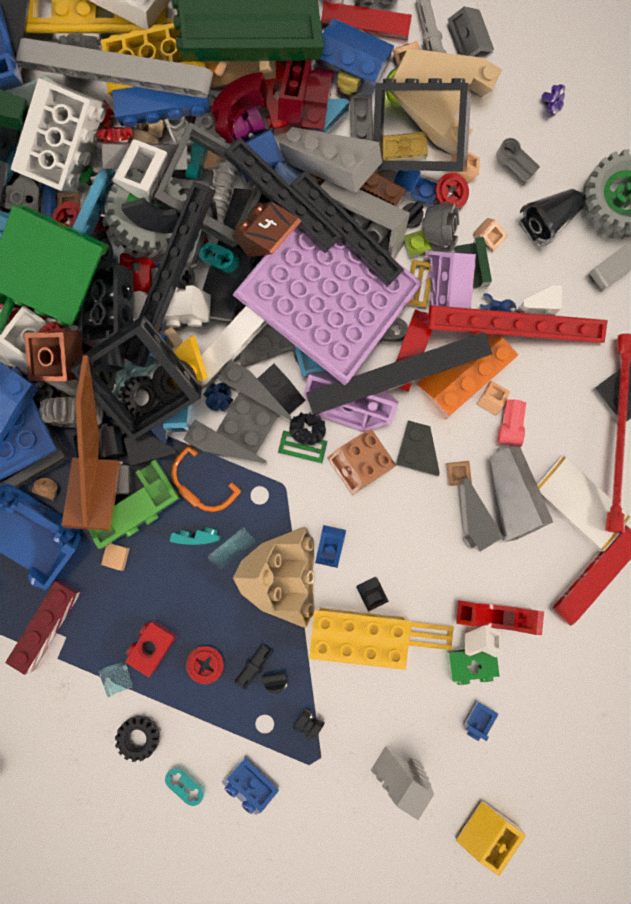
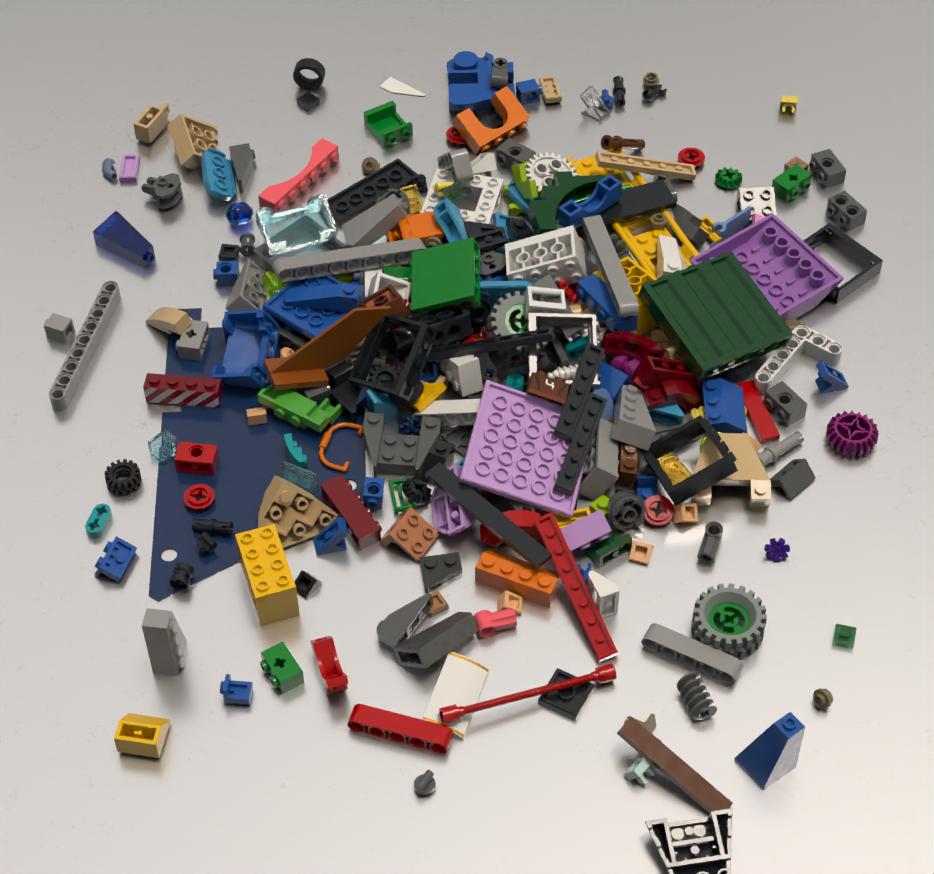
camera: 60 degrees right, 35 degrees down
black tile [121,197,180,233] -> none
yellow tile [409,622,454,650] -> none
white panel [465,625,503,657] -> none
black cone [520,189,584,246] -> none
none -> dark red brick [320,475,382,551]
none -> blue brick [363,477,385,509]

